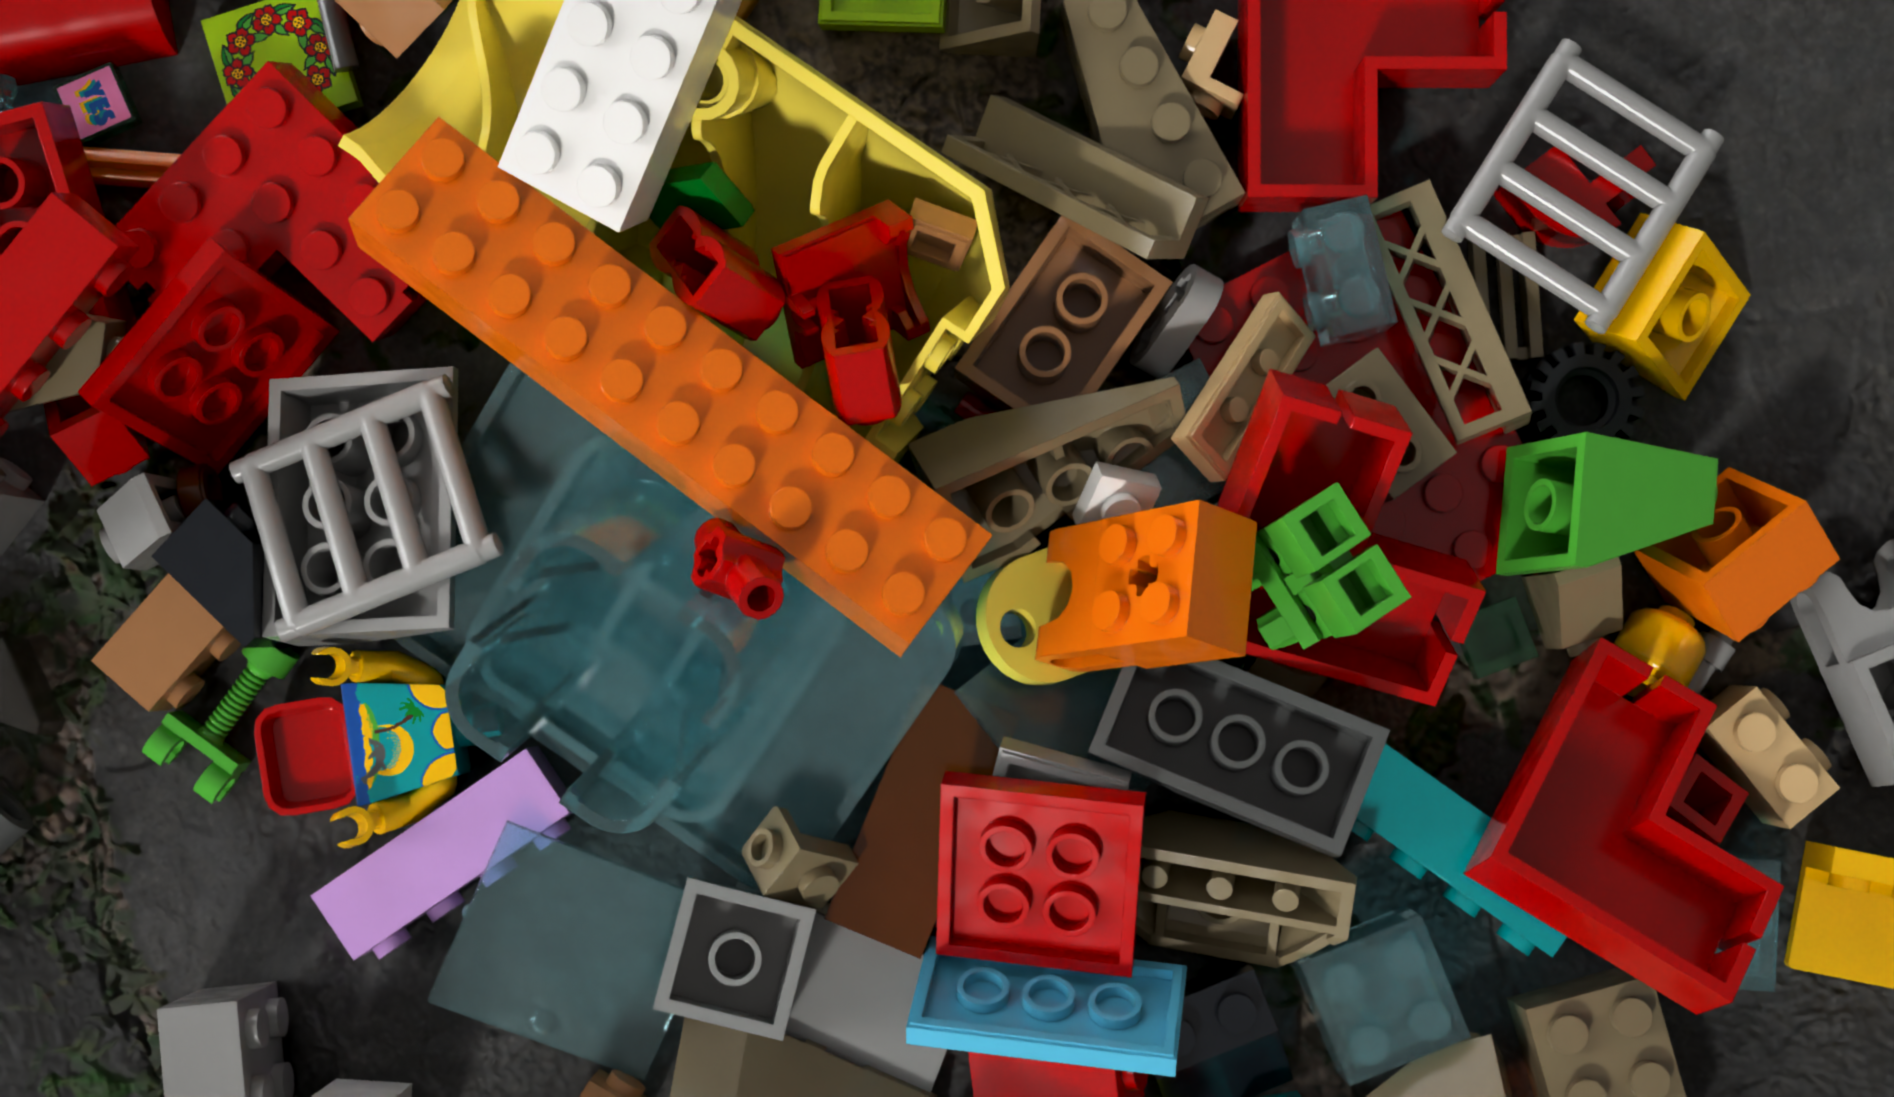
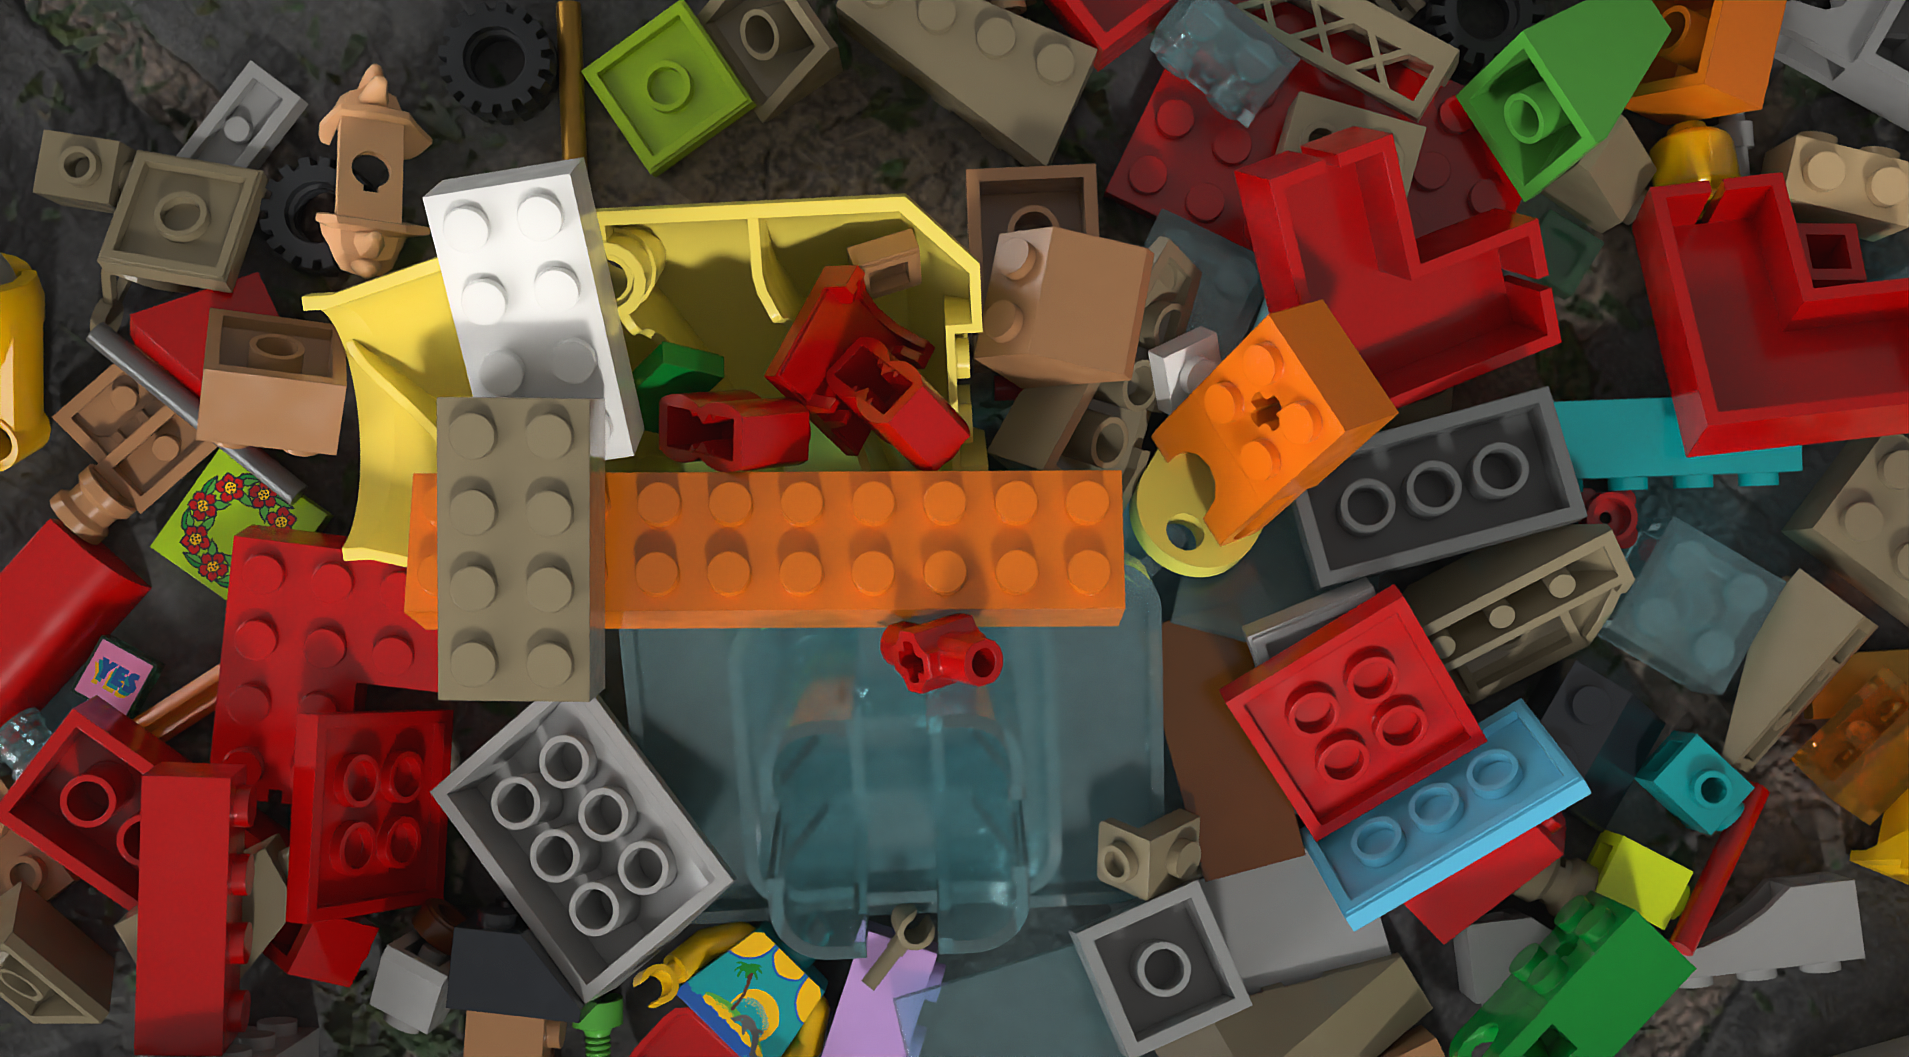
camera: 40 degrees left, 0 degrees up
light grey bar [229,374,504,642] -> none
dark tan fence [941,95,1209,259] -> none
light grey beam [1129,264,1224,379] -> none
tan tile [1171,292,1316,482] -> none
bright green hips [1251,481,1411,650] -> none
none -> dark tan brick [437,397,605,702]
none -> dark tan hand [861,900,935,991]
none -> medium nougat slope [974,226,1154,389]
none -> red plate [1578,488,1638,549]

